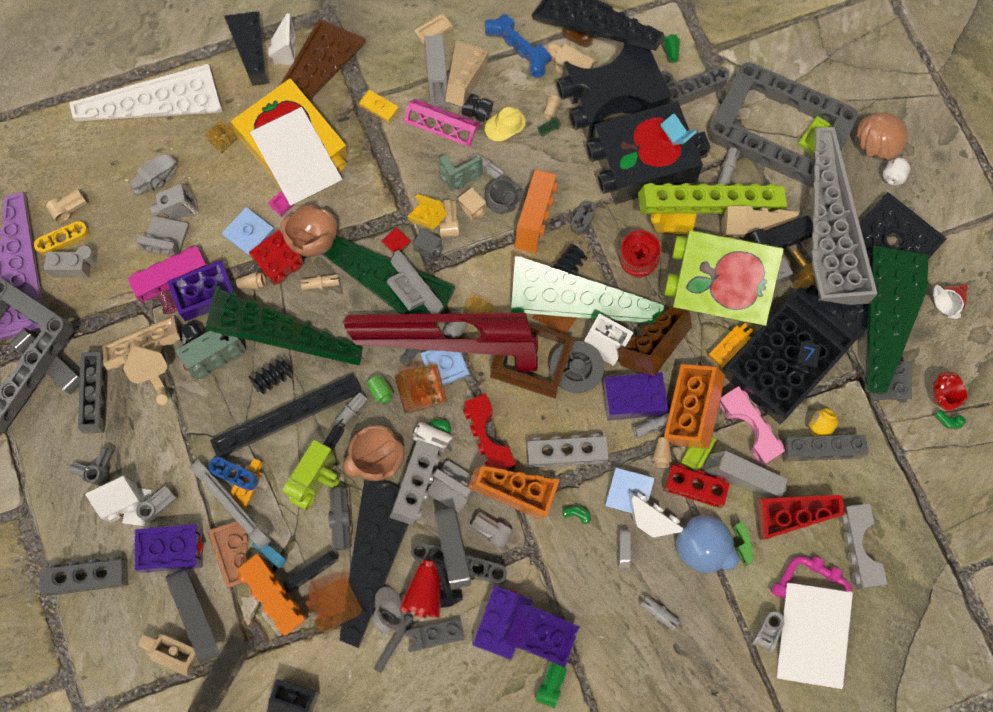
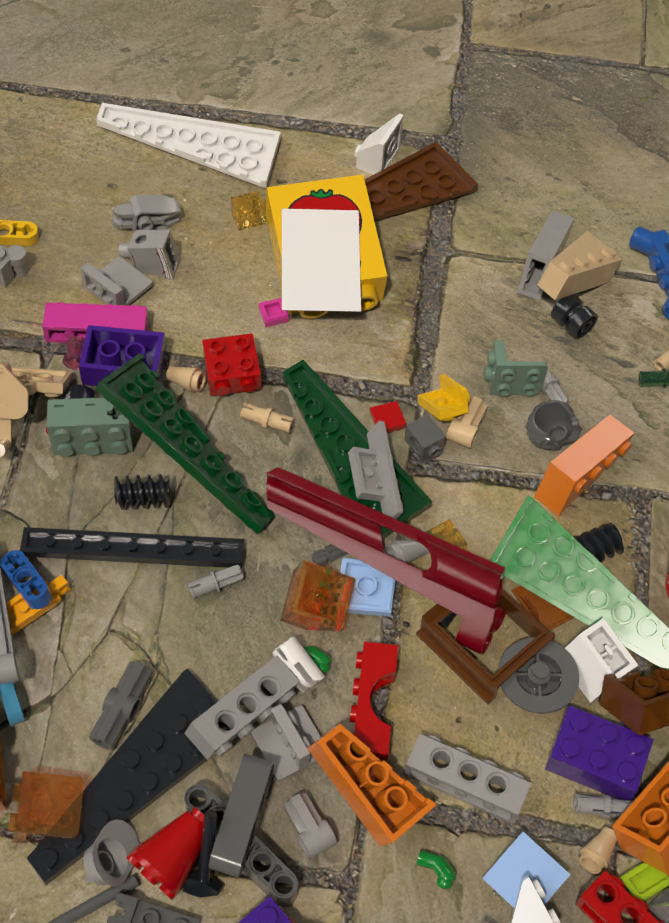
camera: 25 degrees right, 15 degrees down
tan piece [46,189,87,223] -> none
light blue plate [221,207,275,257] -> none
black wedge [224,11,270,86] -> none
nougat piece [280,205,338,257] -> none
lime piece [282,425,345,511] -> none
black beam [283,551,339,593] -> none
nougat piece [342,425,404,481] -> none
yellow plate [359,90,399,123] -> none
bright green brick [367,375,394,405] -> none
dark pink fence [404,99,480,147] -> none
tan tile [414,14,453,46] -> none
tan brick [458,187,486,221] -> none
light yellow piece [485,107,526,141] -> none
dark grey beam [570,201,596,235] -> none

